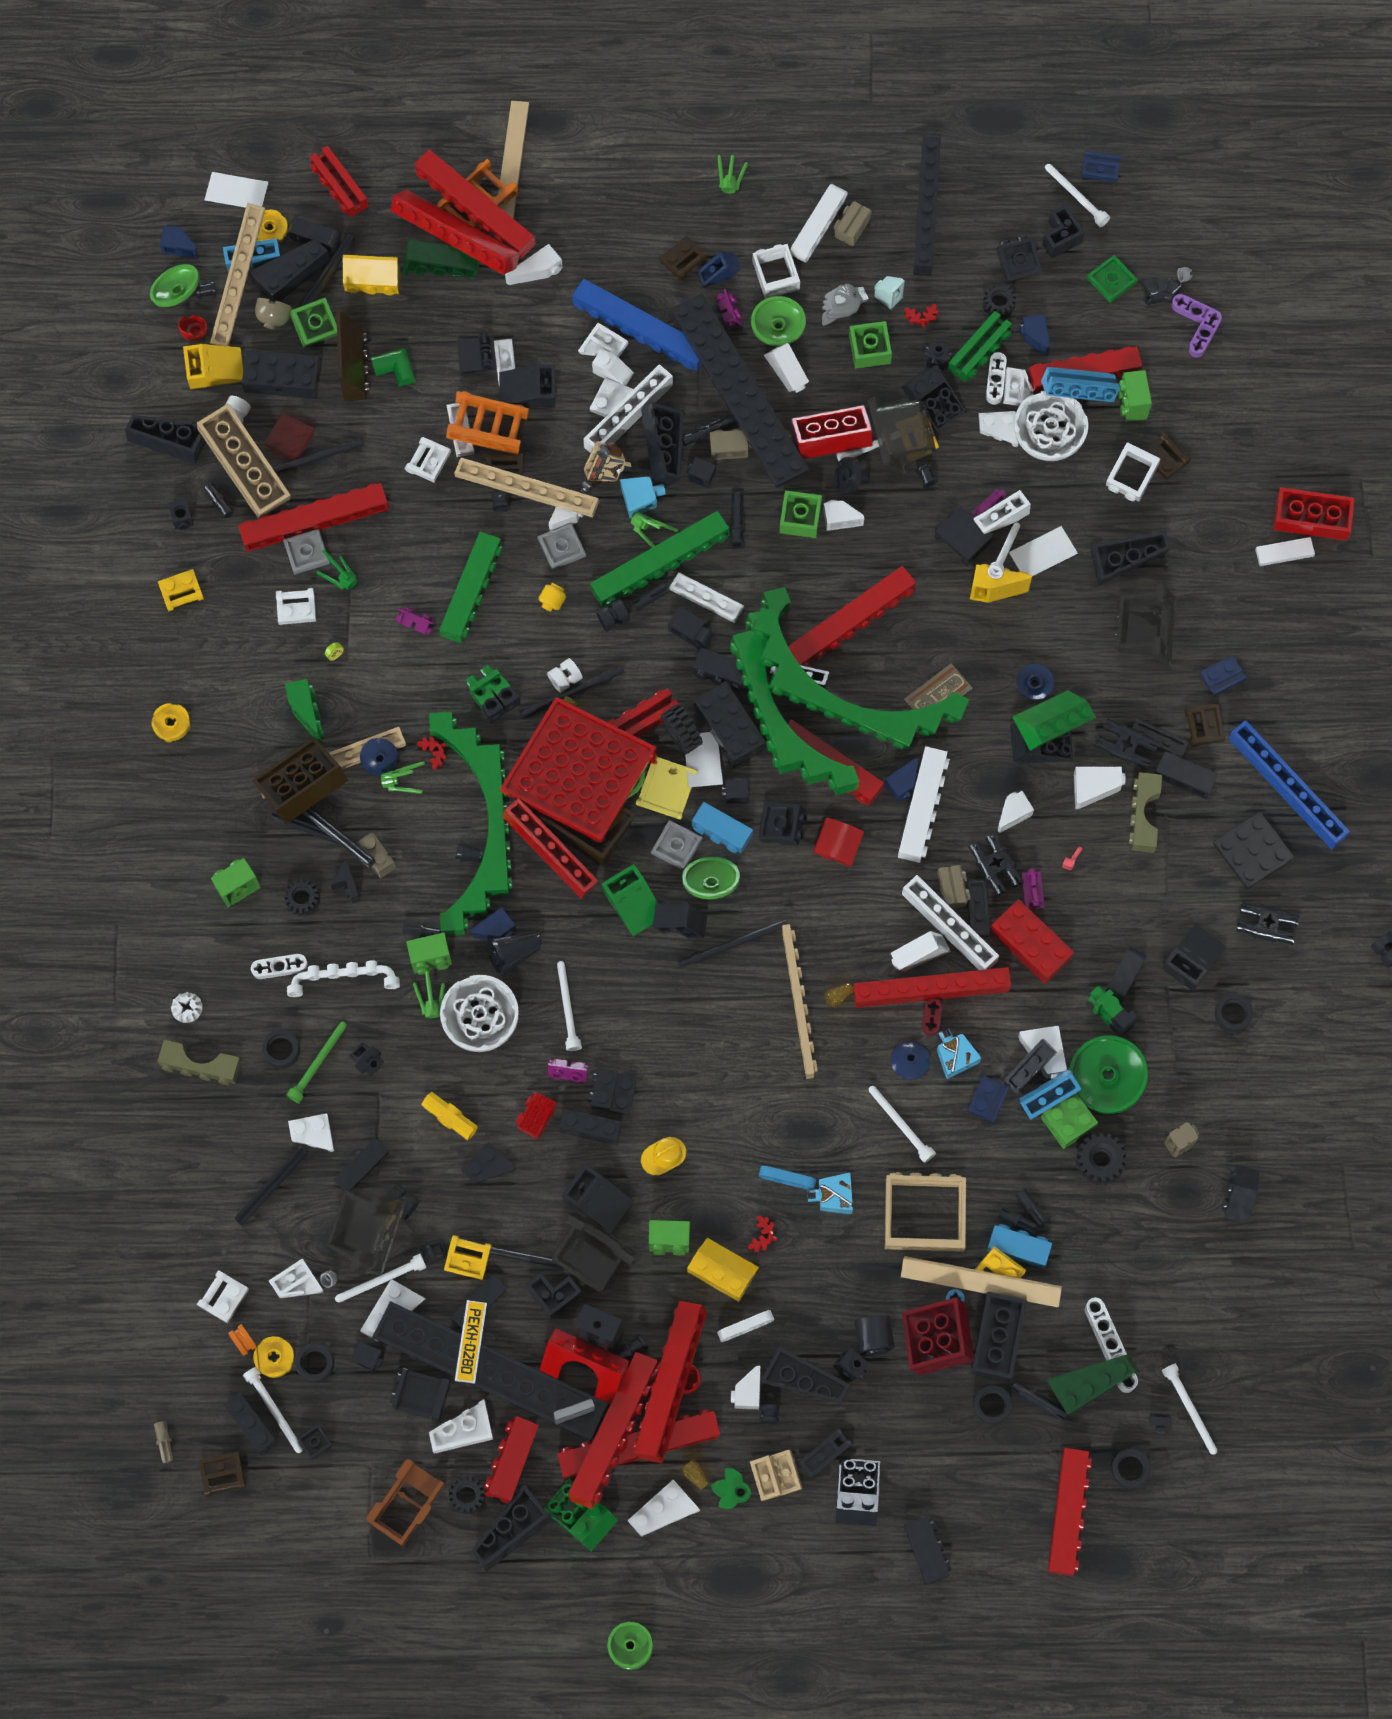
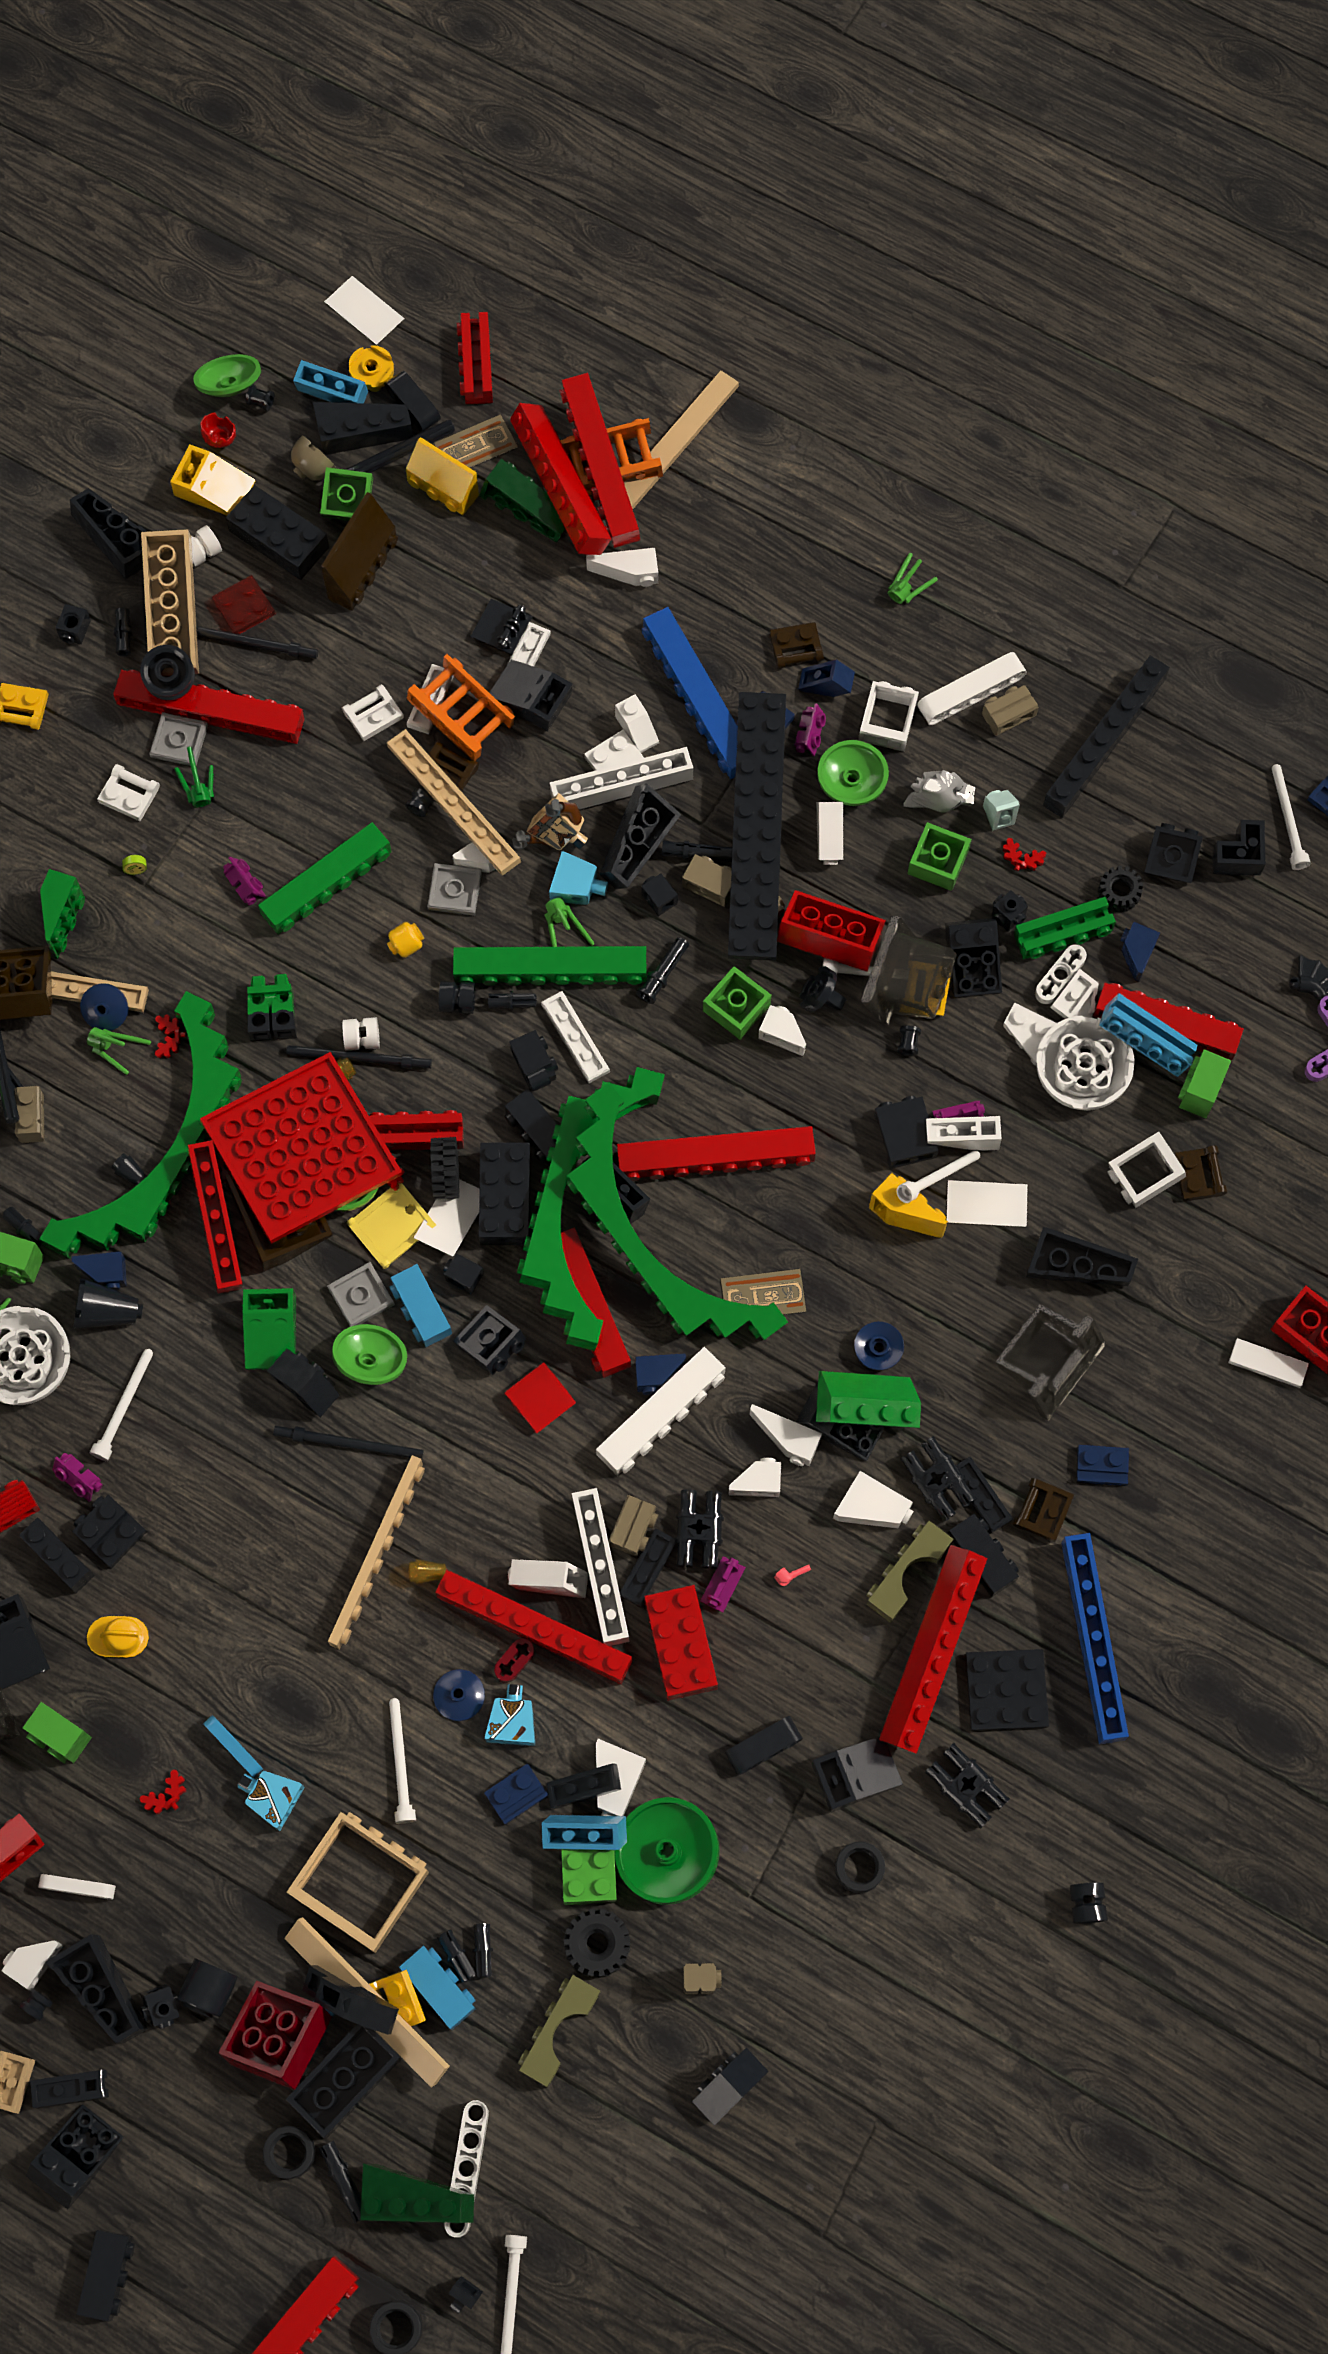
camera: 30 degrees right, 0 degrees up
dark blue slope [160,225,198,258] -> none
tan tile [210,203,265,346] -> none
green brick [371,348,416,387] -> none
white wing [578,323,629,358] -> none
yellow slope [687,1238,759,1302] -> none
green tile [1086,255,1138,303] -> none
green hips [1089,986,1138,1038] -> none
none -> black wheel [140,645,195,701]
none -> black slope [302,1965,399,2035]
none -> sticker [434,414,518,468]
none -> olive arch [518,1975,601,2088]
none -> white slope [750,1404,822,1466]
none -> red brick [879,1545,988,1754]

